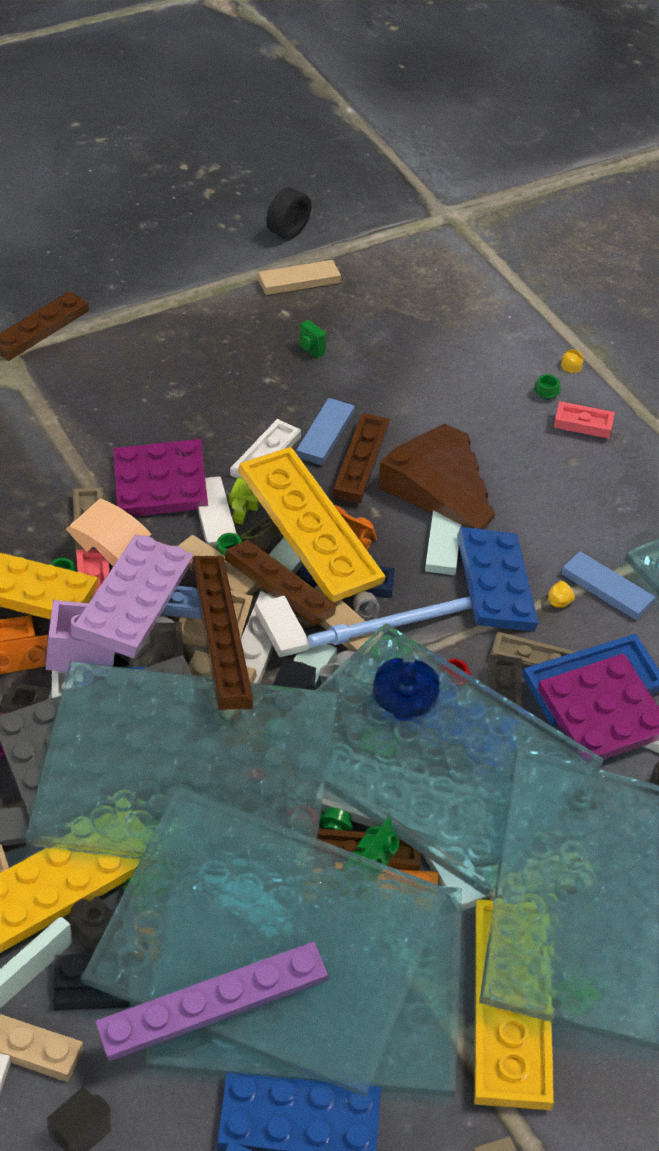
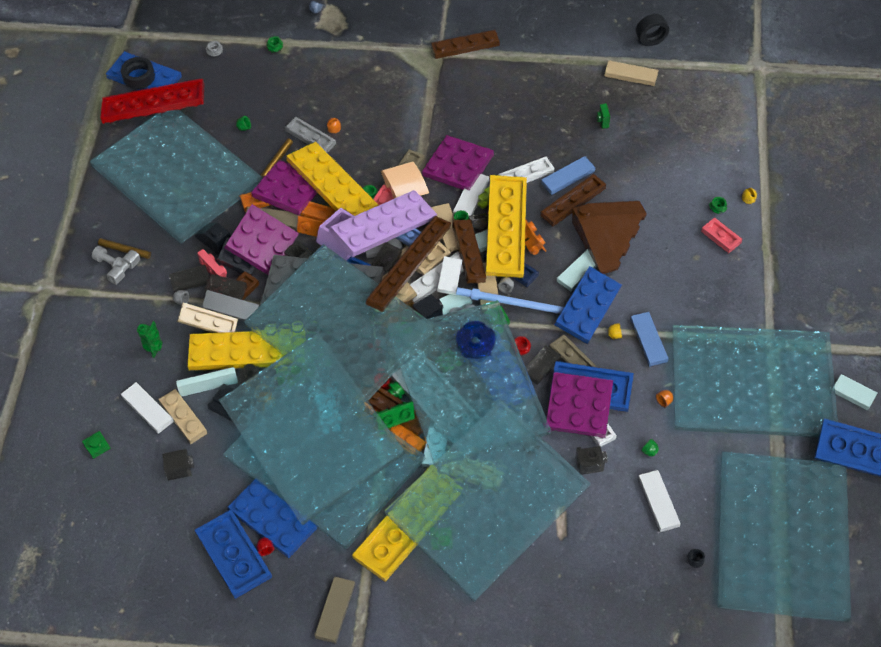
camera: 40 degrees right, 10 degrees up
medium lavender plate [95,941,328,1062] -> none

